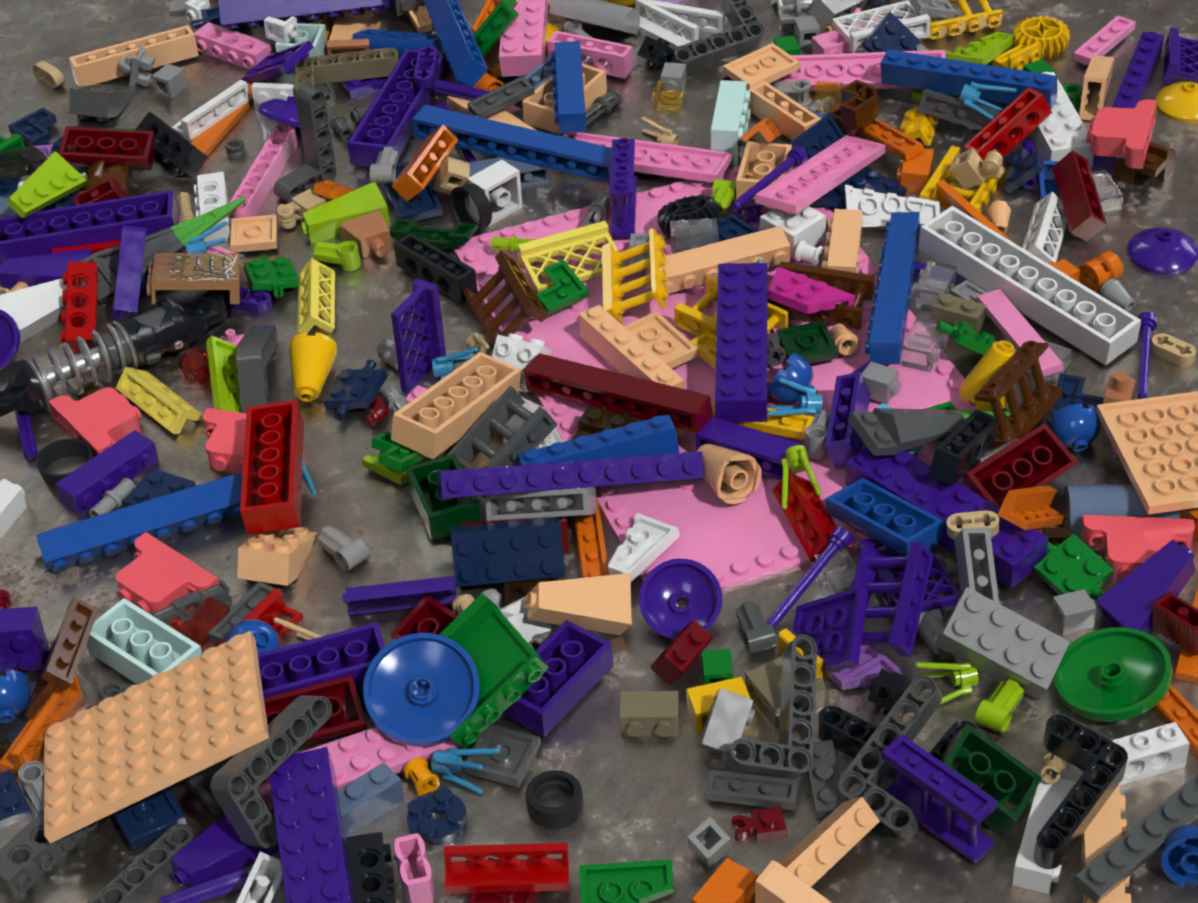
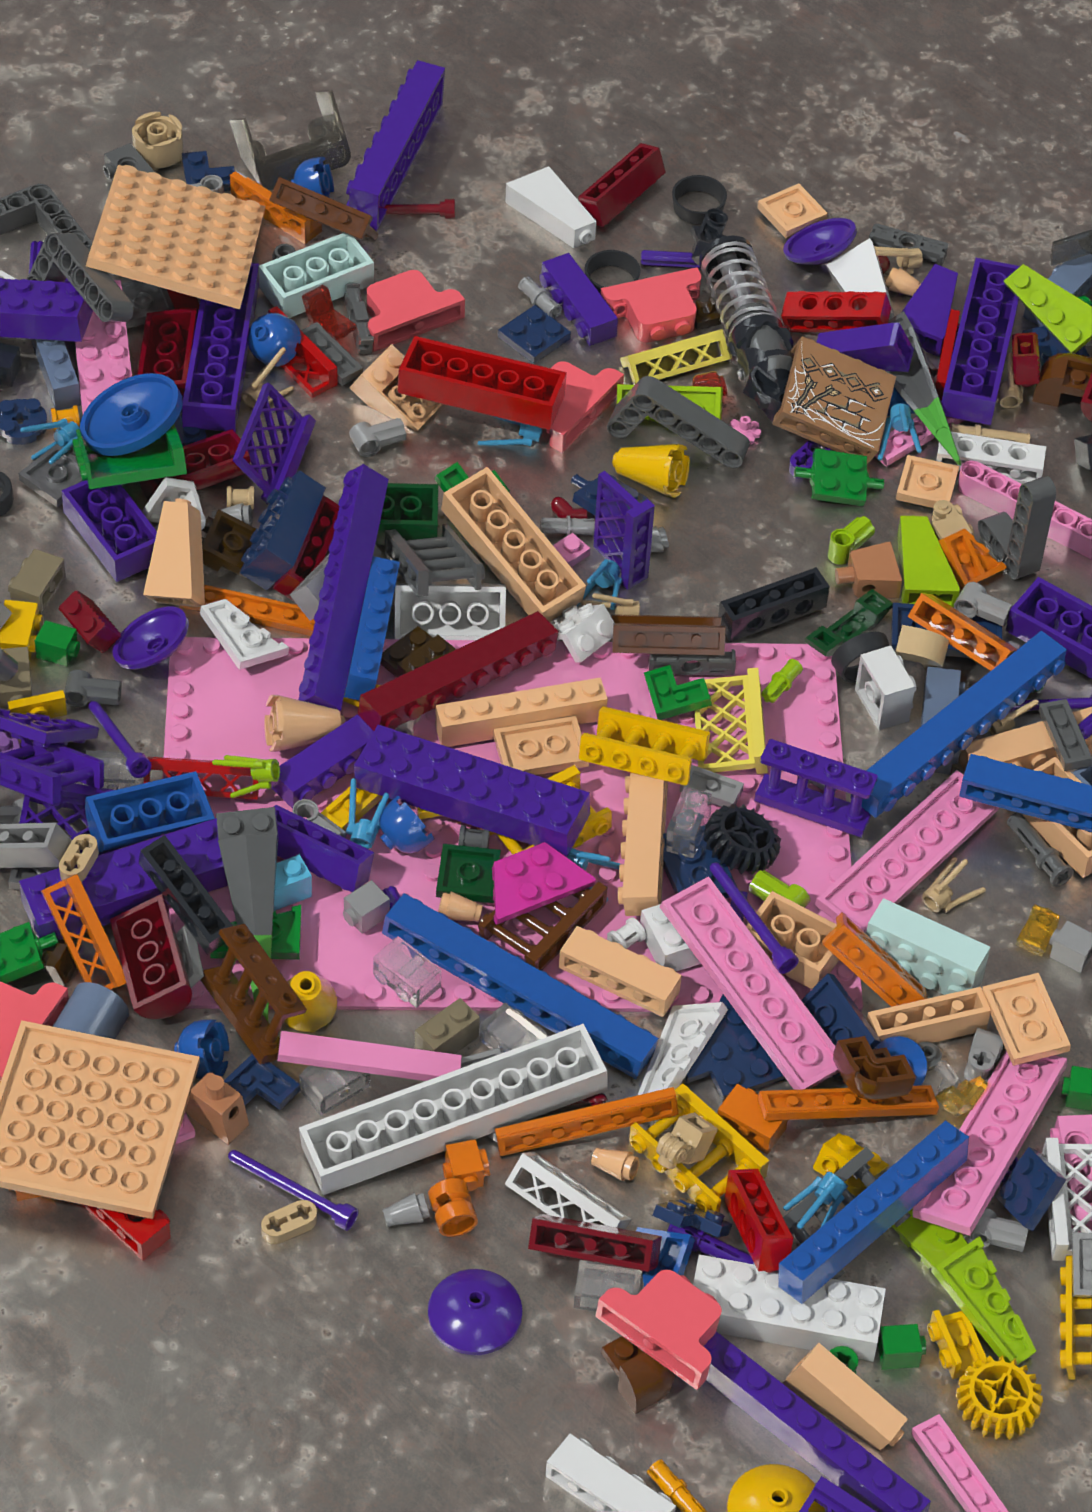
camera: 105 degrees right, 10 degrees up
blue brick [36,472,242,573] -> none
light yellow fence [297,258,335,333] -> none
green plate [936,320,997,355] -> none

